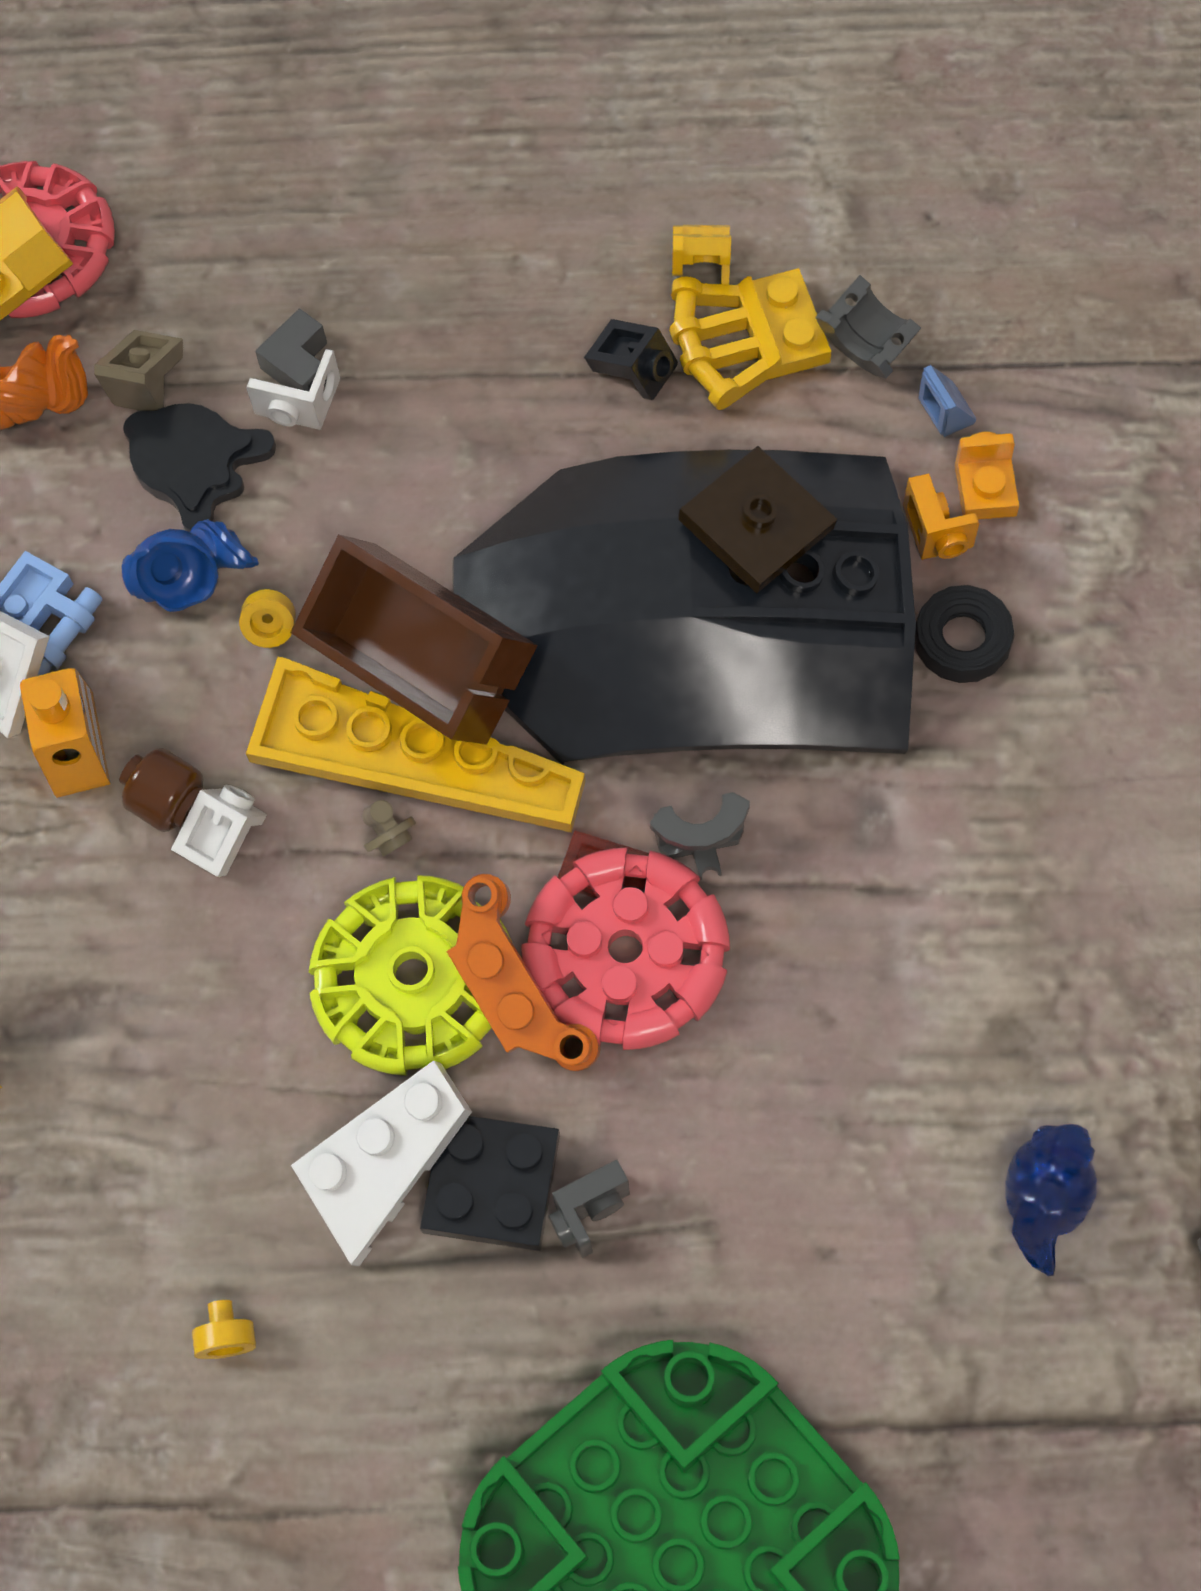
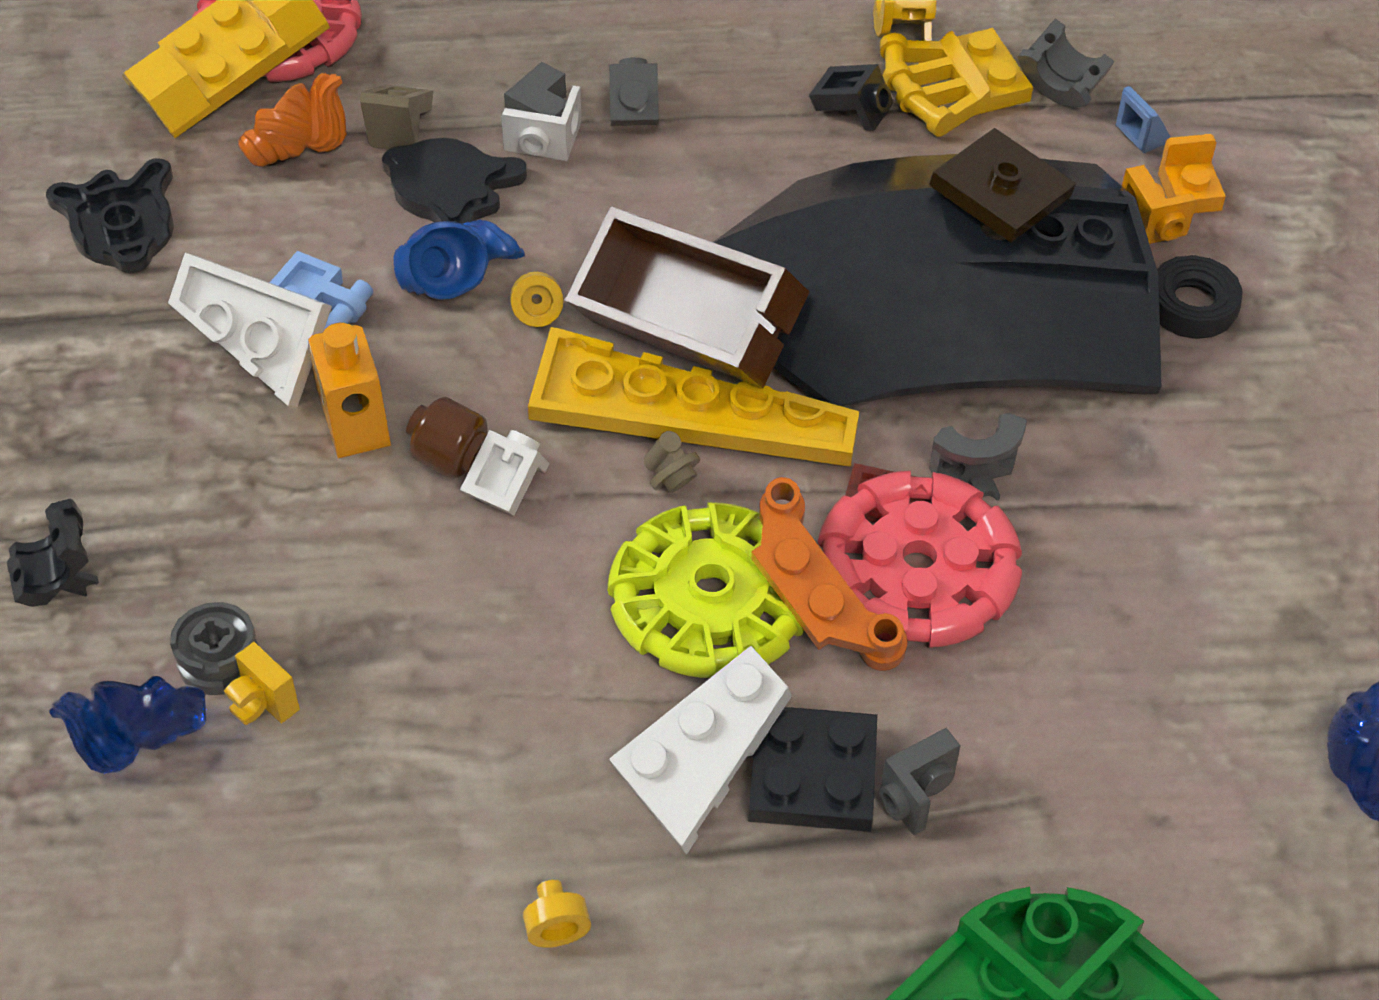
camera: 10 degrees left, 15 degrees down
none -> dark grey bracket [609,57,659,126]

